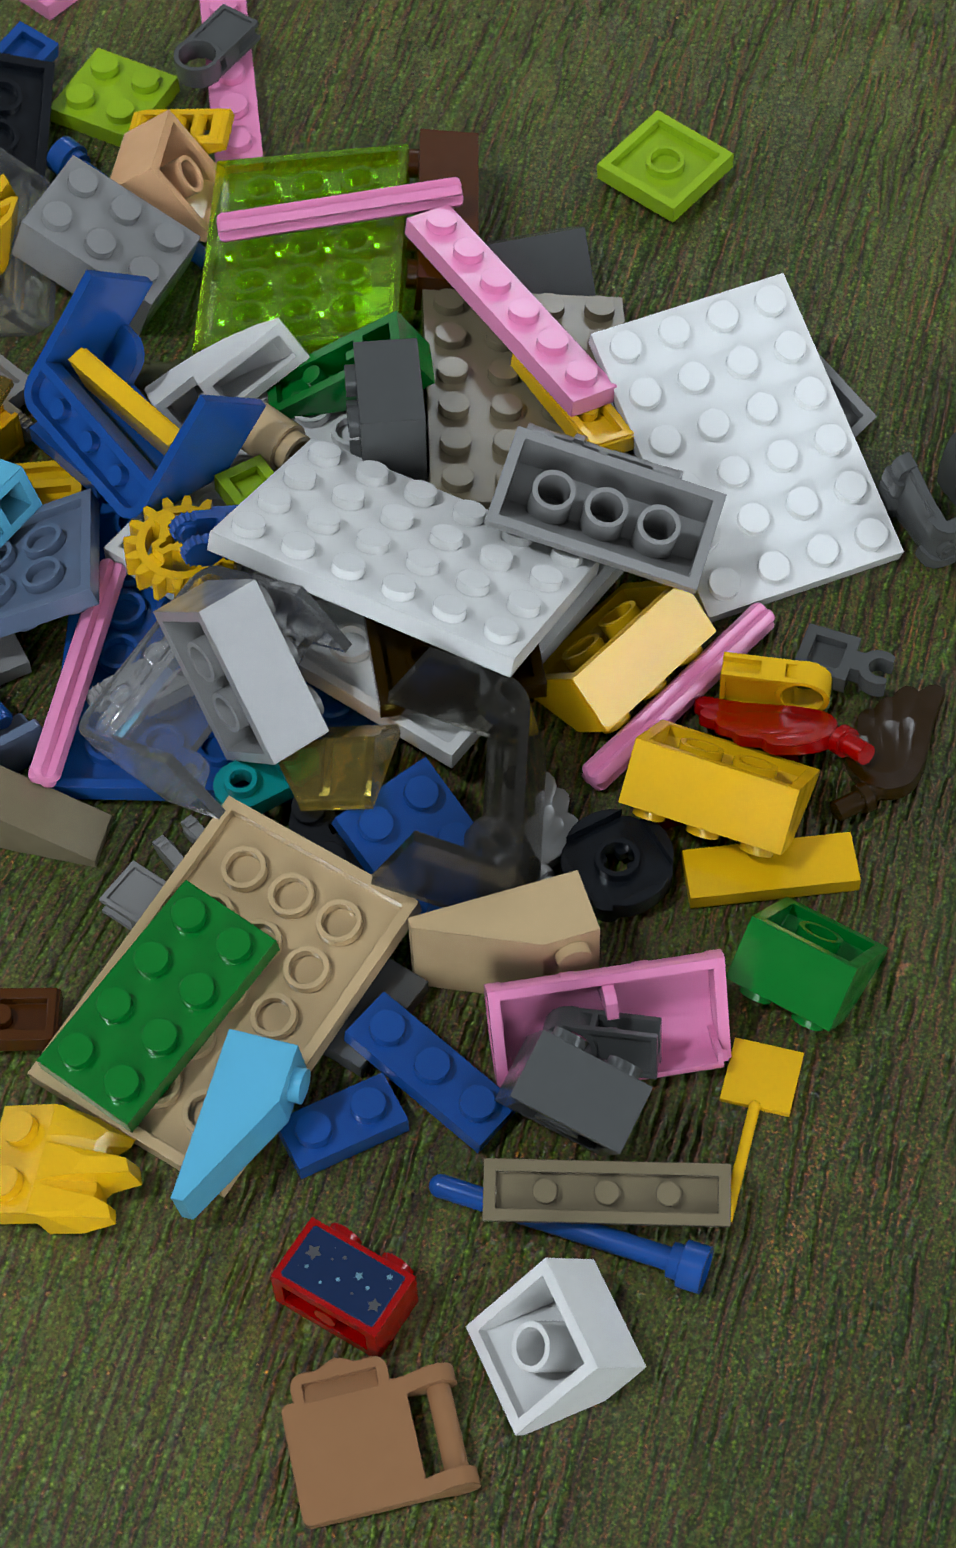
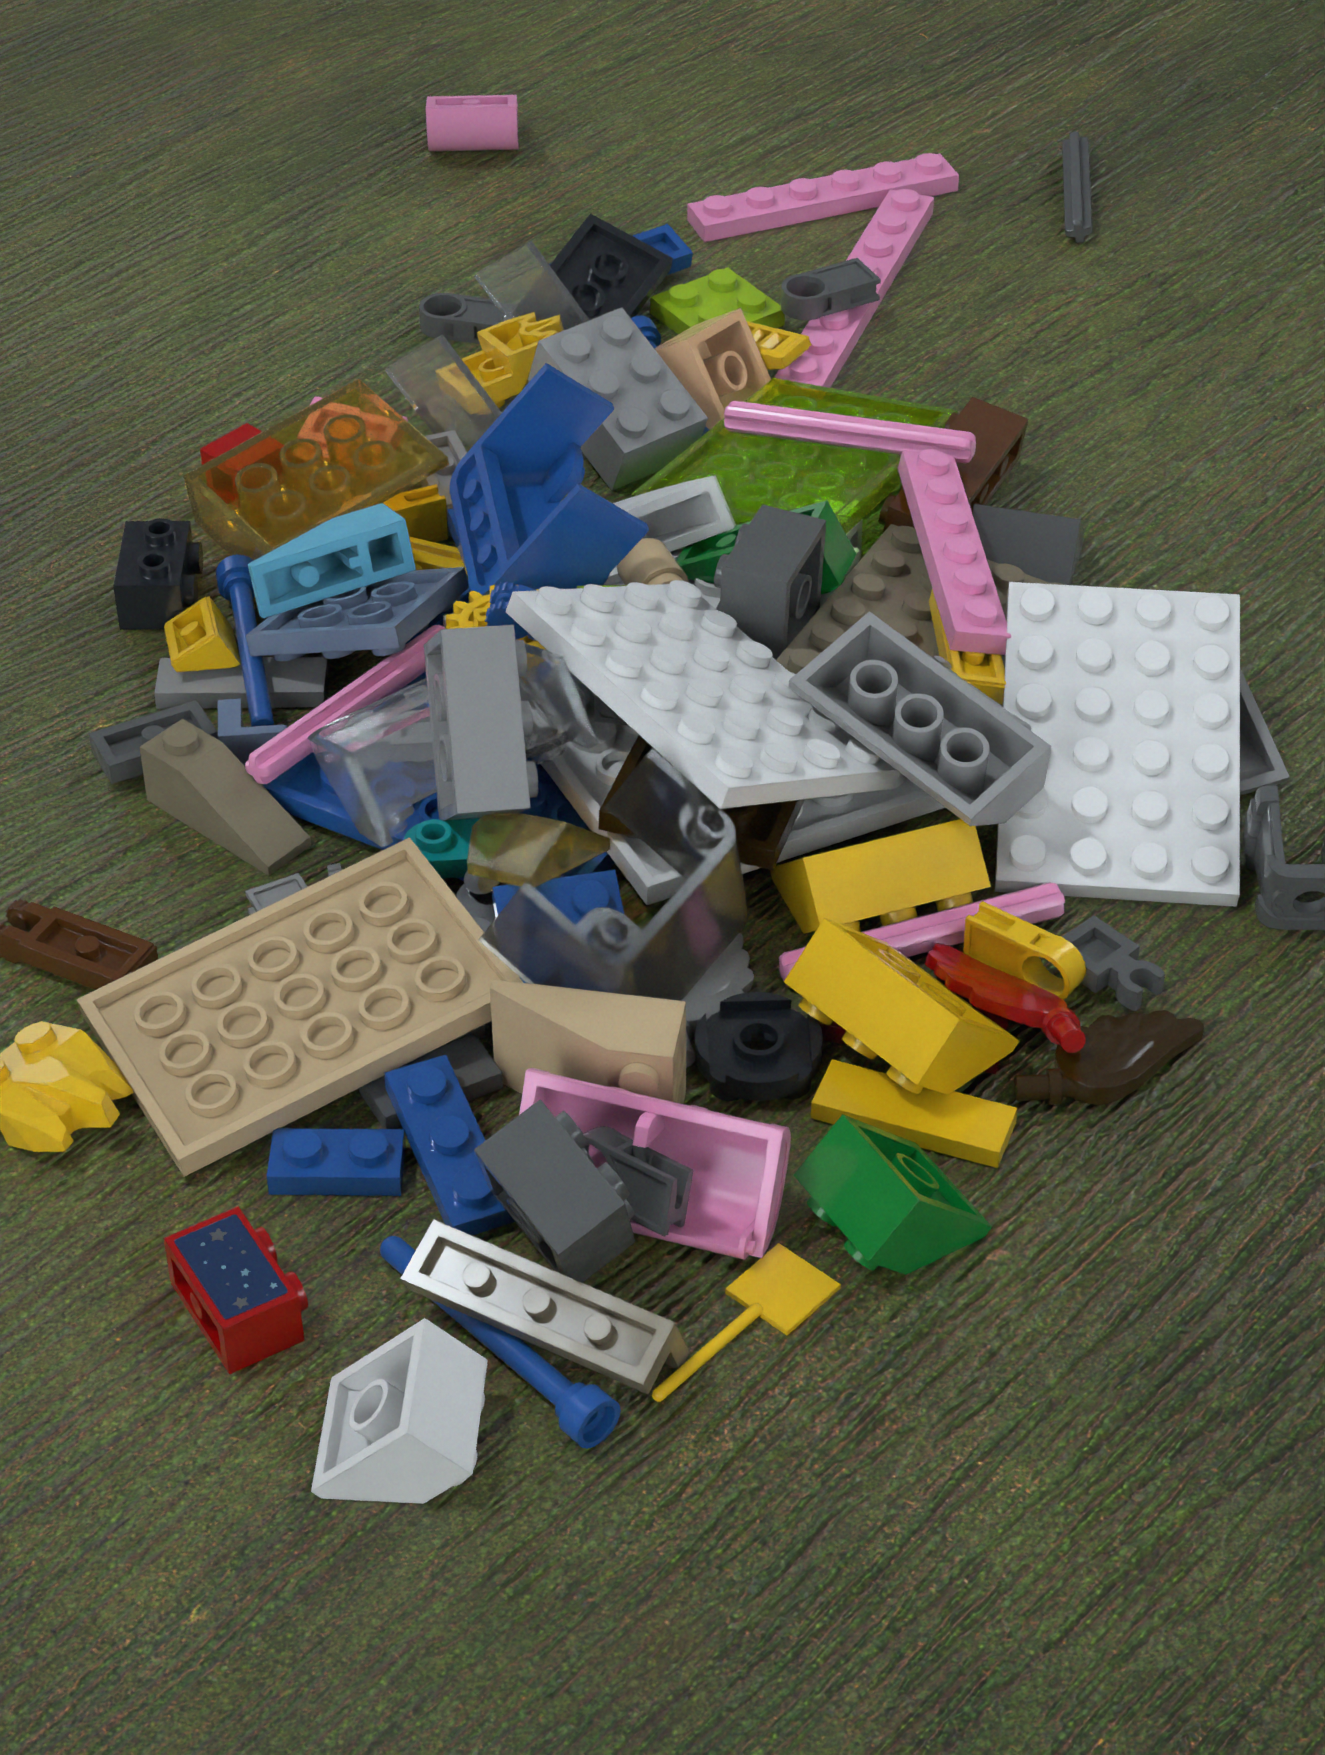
camera: 25 degrees right, 15 degrees down
green plate [36,880,280,1133] -> none
yellow tile [68,347,180,456] -> none
medium azure slope [171,1029,311,1220] -> none
medium nougat piece [281,1356,481,1529] -> none
lime plate [597,110,734,223] -> none

